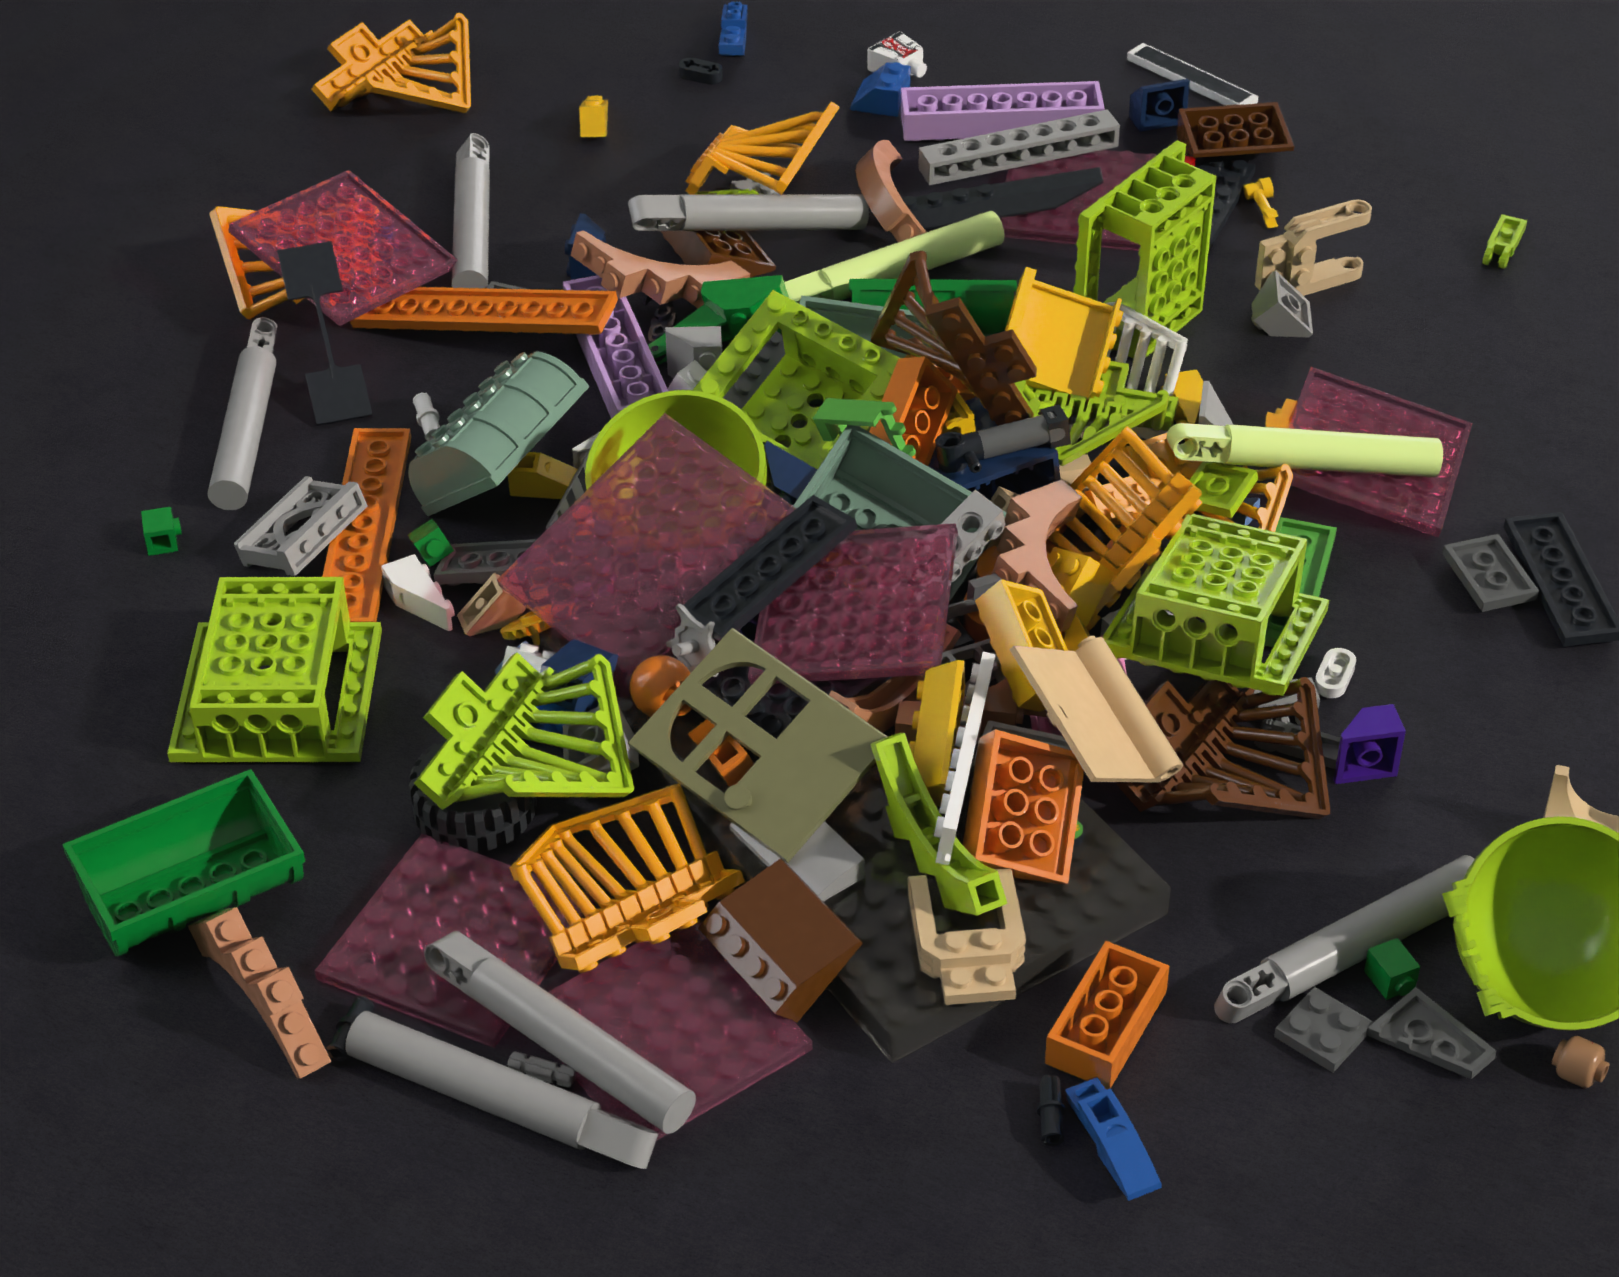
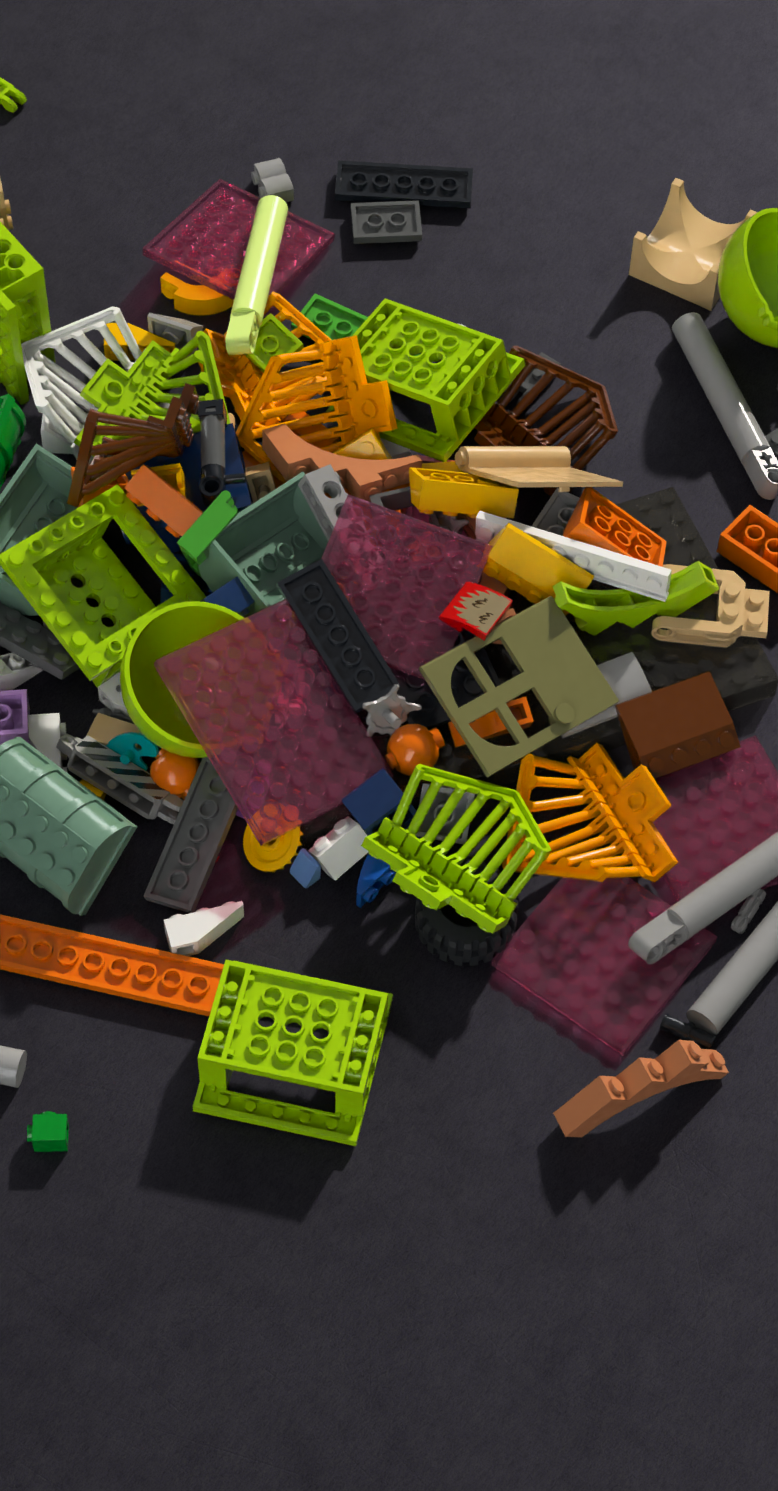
camera: 80 degrees left, 15 degrees up
green container [62,769,305,957] -> none
light grey fence [234,476,368,576] -> none
green brick [407,519,454,567] -> none
tan slope [457,573,530,636] -> none
yellow panel [1005,267,1123,405] -> none
light grey slope [1251,270,1313,337] -> none
dark purple slope [1333,704,1406,784] -> none
green brick [1364,938,1420,1000] -> none
none -> light grey brick [251,158,294,202]
none -> slope [439,582,513,641]

